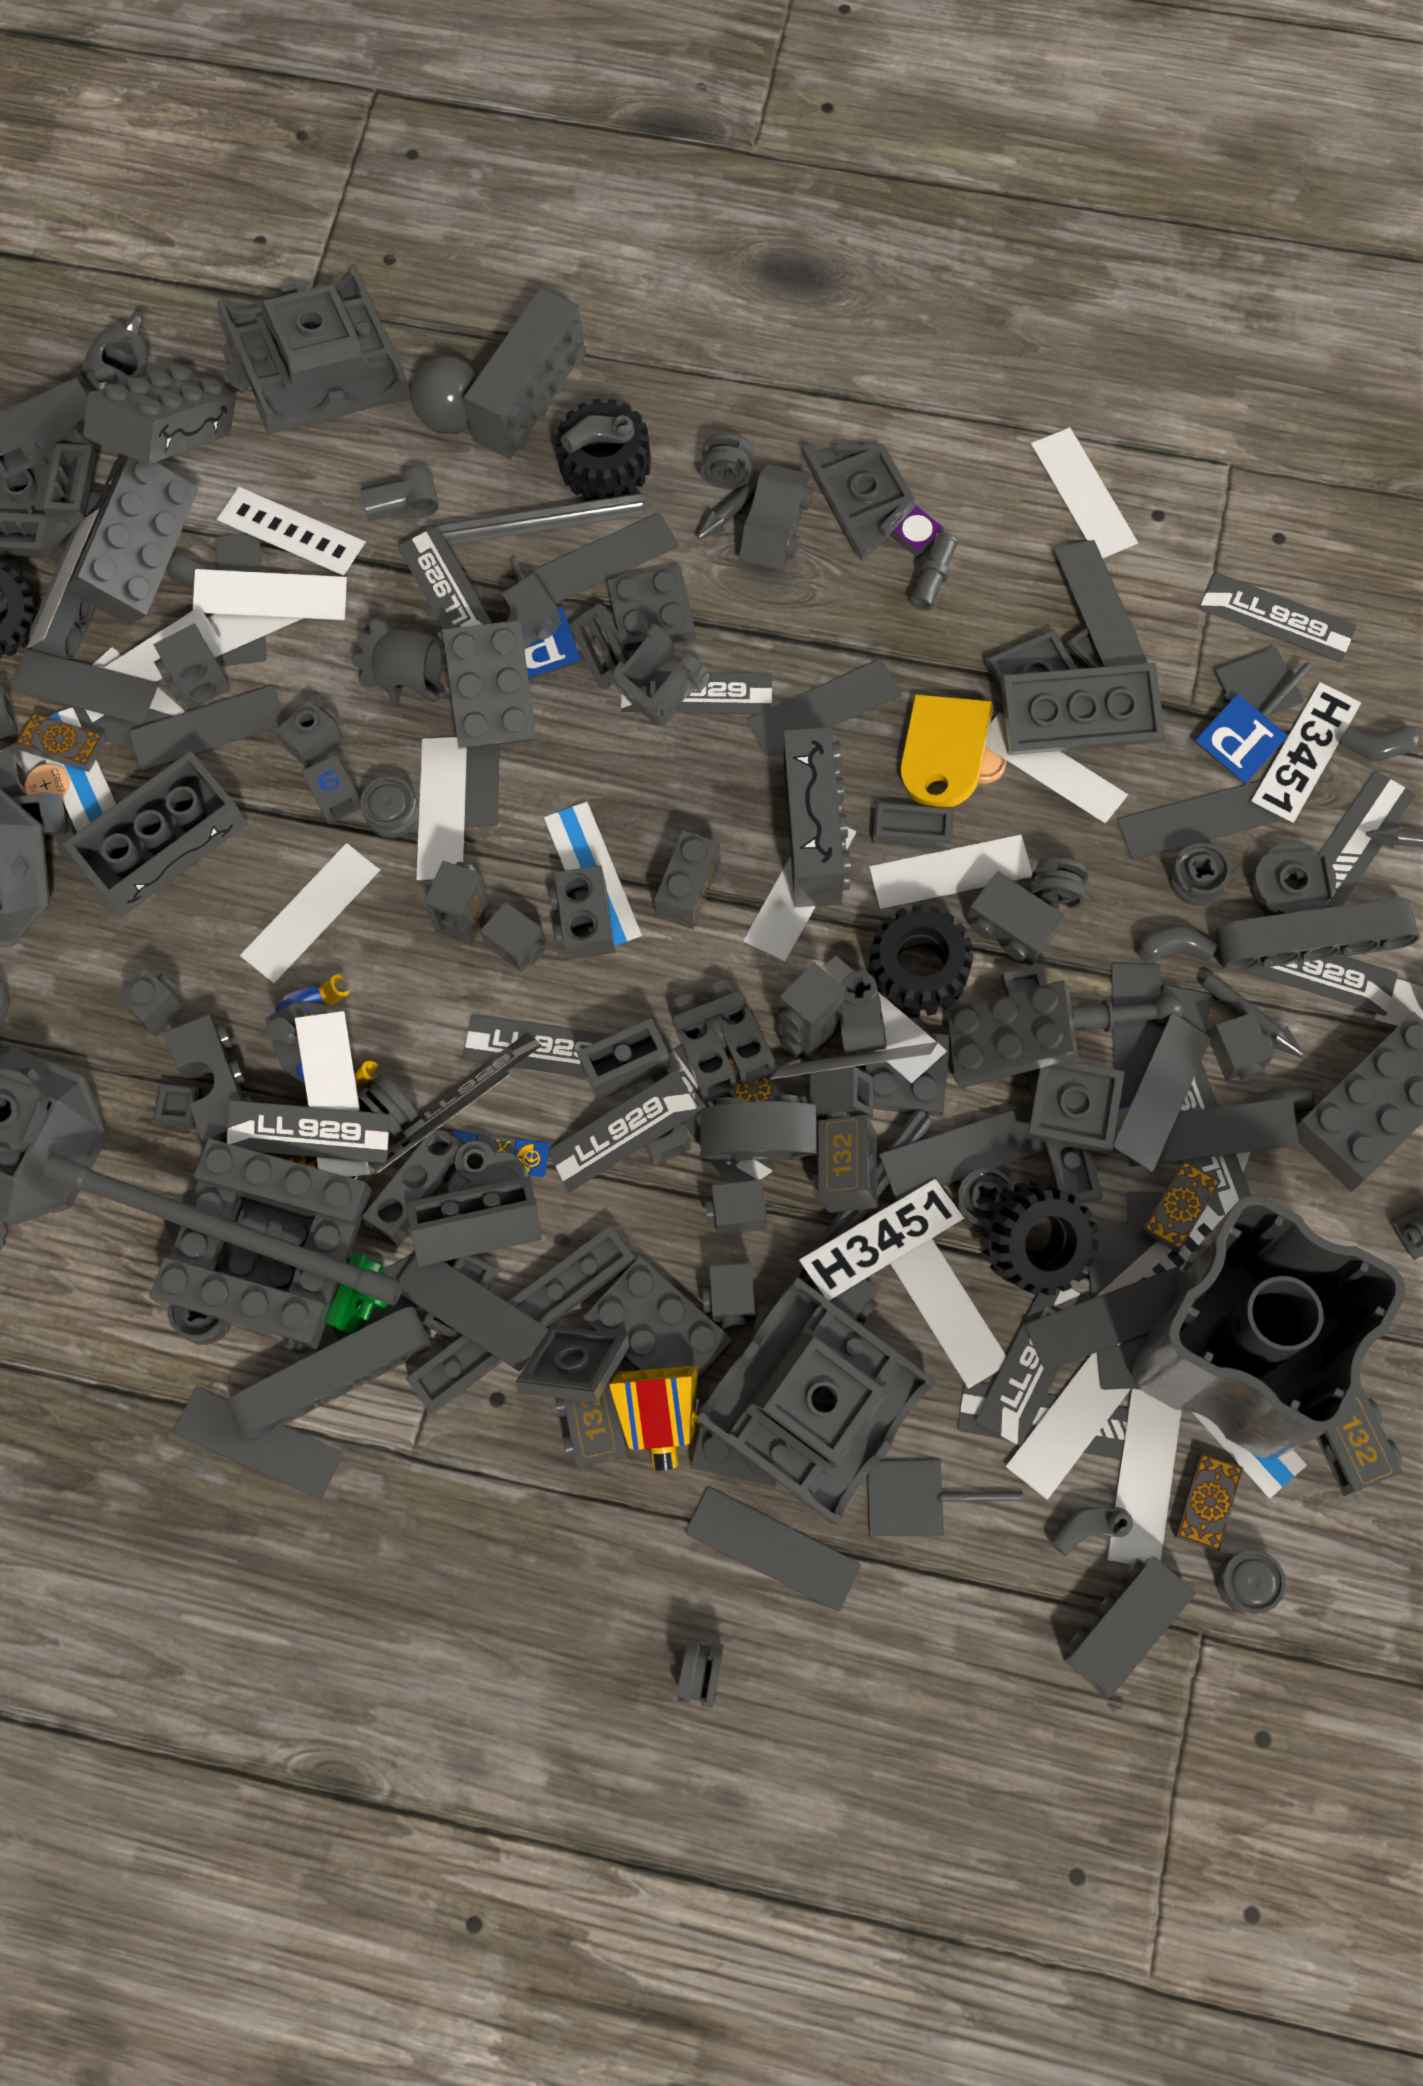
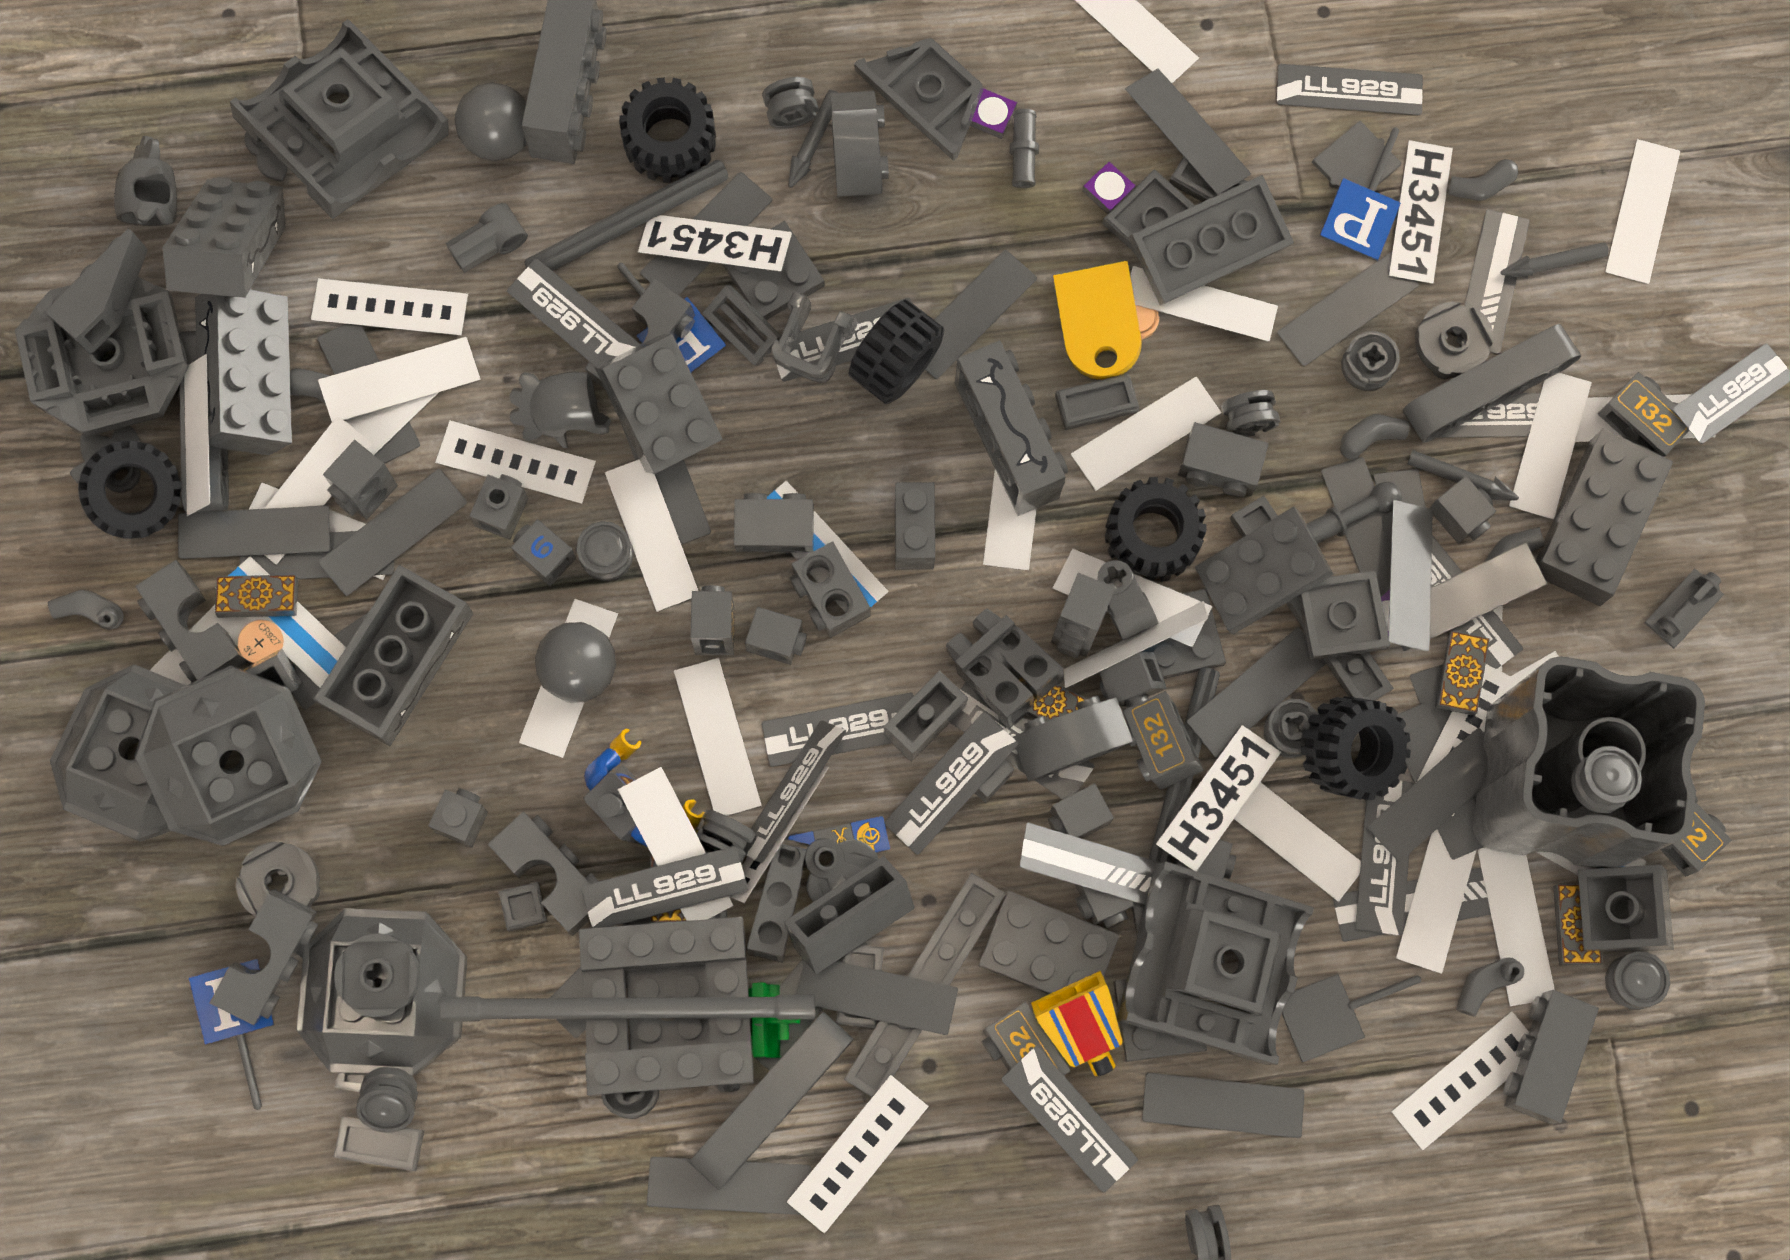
camera: 30 degrees left, 5 degrees up
dark grey tile [516,1326,630,1403] -> none
dark grey arm [561,415,635,453] -> none
none -> white sticker [435,420,596,504]
none -> dark grey piece [535,622,616,703]
none -> white sticker [638,215,792,271]
none -> white sticker [674,658,762,816]
none -> dark grey brick [734,493,814,552]
none -> white sticker [787,1075,929,1234]
none -> black tyre [848,299,945,404]
none -> dark grey sticker [1002,1046,1138,1192]
none -> sticker [1020,823,1160,905]
none -> tile [1082,162,1136,214]
none -> white sticker [1391,1011,1529,1150]
none -> white sticker [1509,373,1592,520]
none -> dark grey wheel [1571,746,1642,813]
none -> dark grey slope [1578,864,1674,952]

